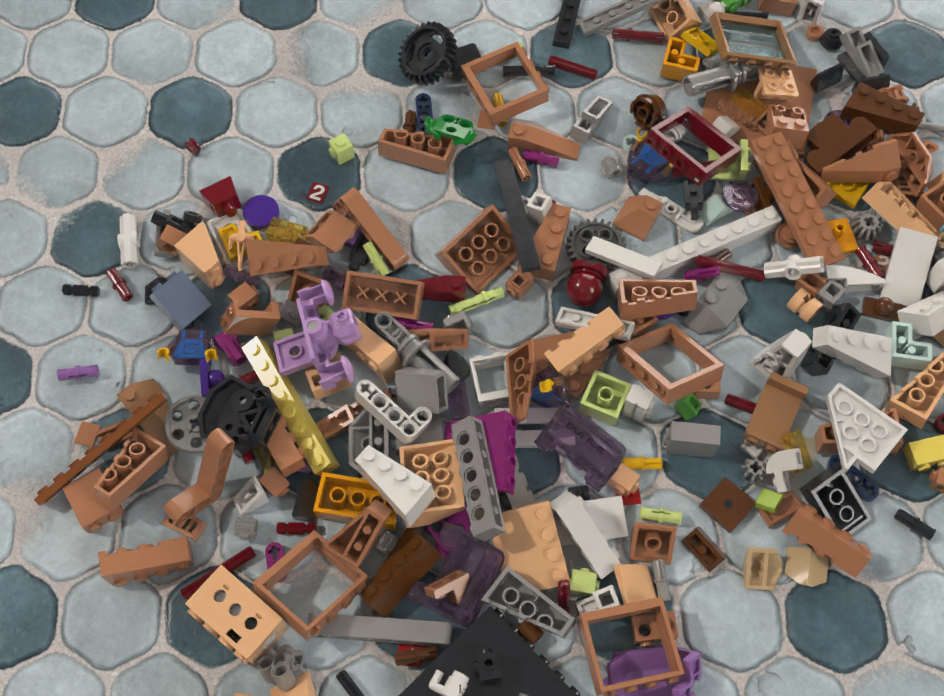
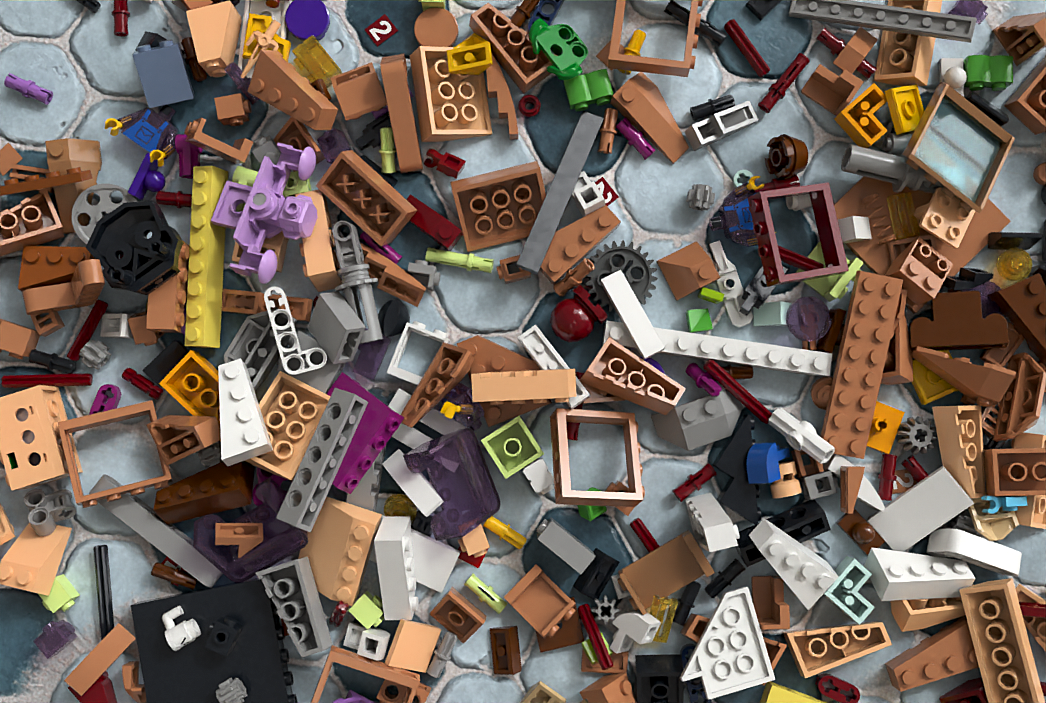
camera: 35 degrees right, 20 degrees up
none -> dark orange wedge [18,246,95,292]
none -> black axle [29,349,76,374]
none -> dark red axle [67,299,108,362]
none -> reddish brown axle [181,37,207,82]
none -> white slope [382,449,444,517]
none -> clear yellow plate [384,494,418,521]
none -> light nougat slope [410,46,492,142]
none -> nougat tile [414,7,459,47]
none -> dark red plate [424,149,466,179]
none -> yellow slope [447,33,493,75]
none -> nougat slope [486,52,518,140]
none -> nougat panel [504,564,576,638]
none -> dark red plate [519,95,541,117]
none -> nougat pin [553,258,595,297]
none -> bright green brick [563,69,613,111]
none -> black slope [573,548,620,600]
none -> dark red axle [577,604,613,670]
none -> black axle [671,581,701,626]
none -> dark red pin [672,463,717,502]
none -> bright green slope [685,308,713,333]
none -> black axle [690,95,735,121]
none -> lime tile [697,287,724,304]
none -> black axle [704,558,746,598]
none -> black slope [712,415,761,525]
none -> blue brick [747,442,790,484]
none -> nougat panel [751,576,790,630]
none -> dark red pin [758,53,810,113]
none -> nougat panel [801,64,864,116]
none -> nougat slope [833,27,878,74]
none -> nougat slope [840,466,865,514]
none -> black slope [942,267,994,290]
none -> clear yellow plate [996,248,1032,281]

